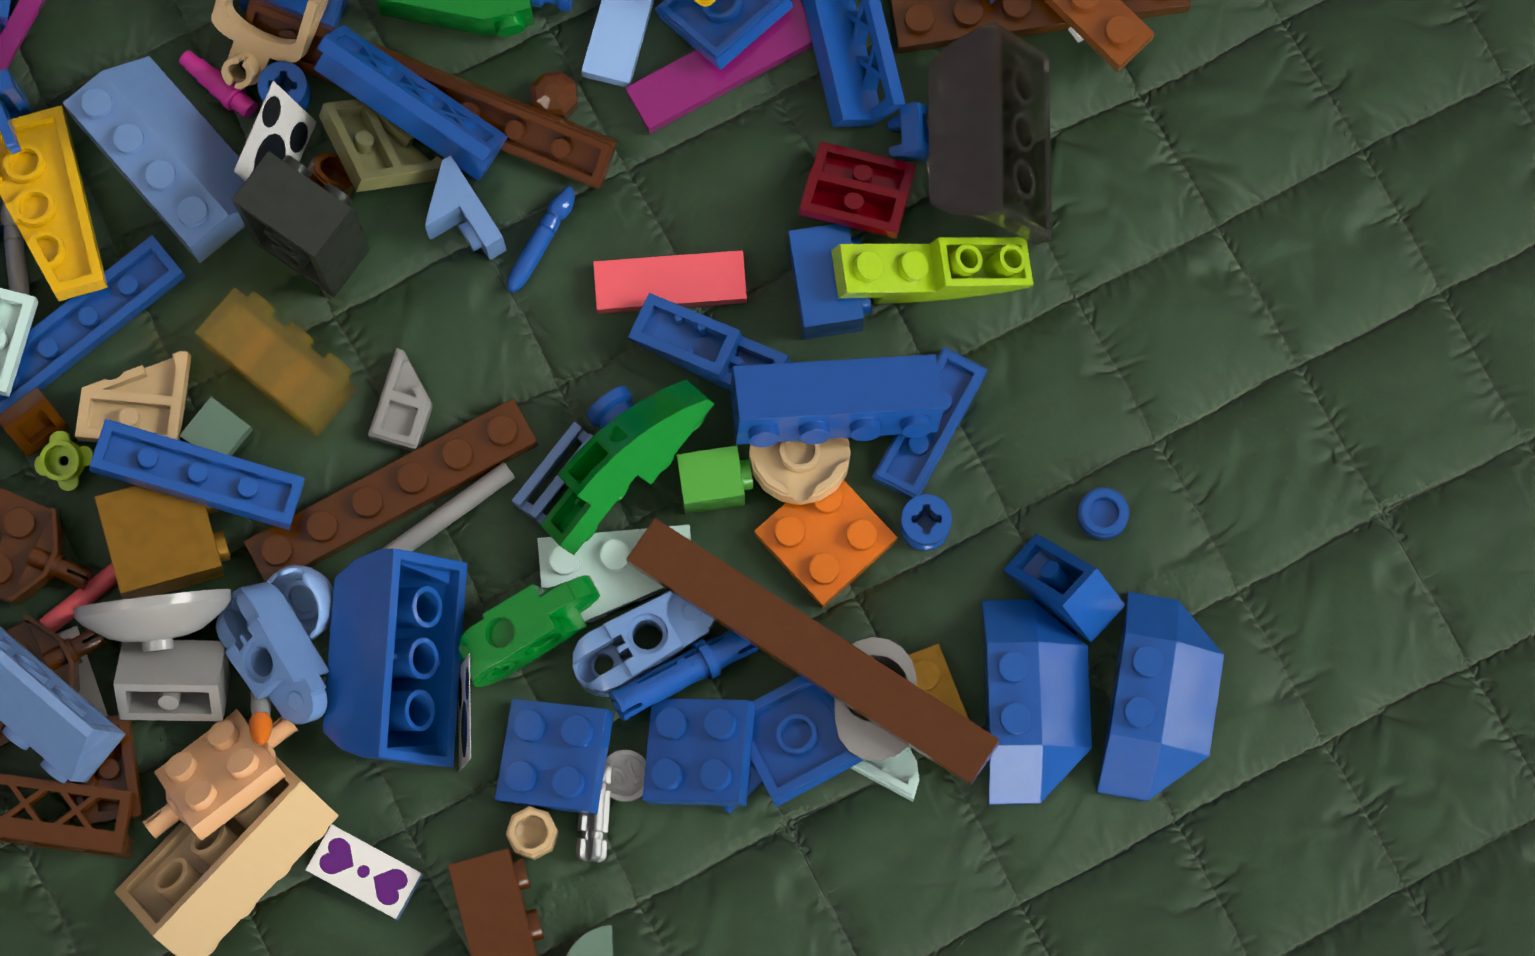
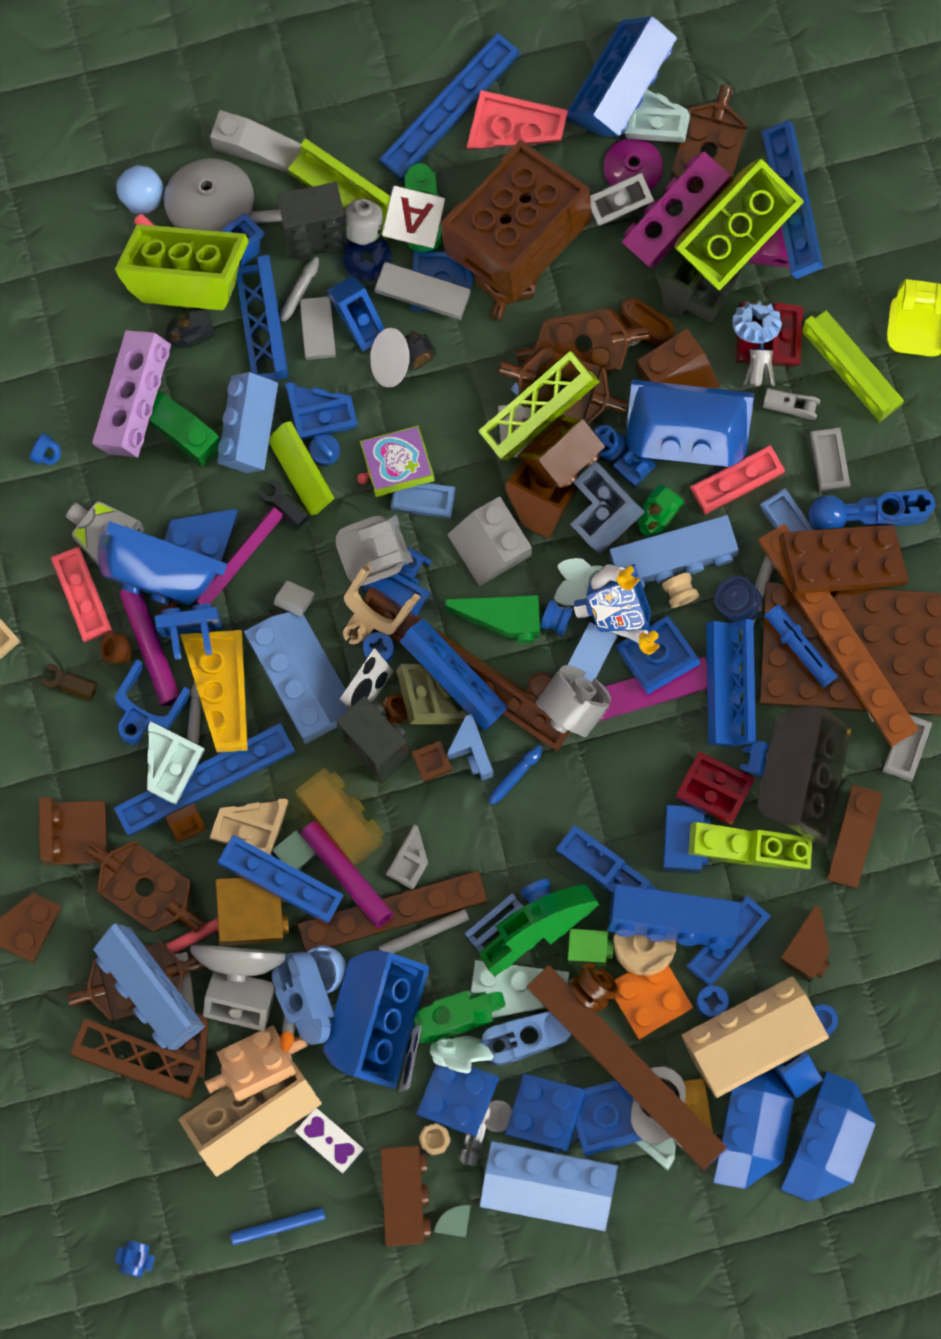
camera: 15 degrees right, 0 degrees up
lime plate [34,431,94,491] -> none
dark pink animal [179,50,258,119] -> none
coral tile [593,250,747,314] -> none
blue pin [608,630,759,721] -> none
none -> light grey tile [274,581,315,616]
none -> magenta piece [301,821,393,928]
none -> reddish brown plate [412,741,452,783]
none -> light aqua plate [430,1036,493,1073]
none -> medium blue slope [480,1141,618,1231]
none -> light grey brick [536,665,611,737]
none -> reddish brown wheel [569,962,620,1012]
none -> tan slope [681,976,829,1098]
none -> reddish brown slope [779,906,831,982]
none -> reddish brown slope [827,785,883,889]
none -> light grey tile [882,715,932,782]

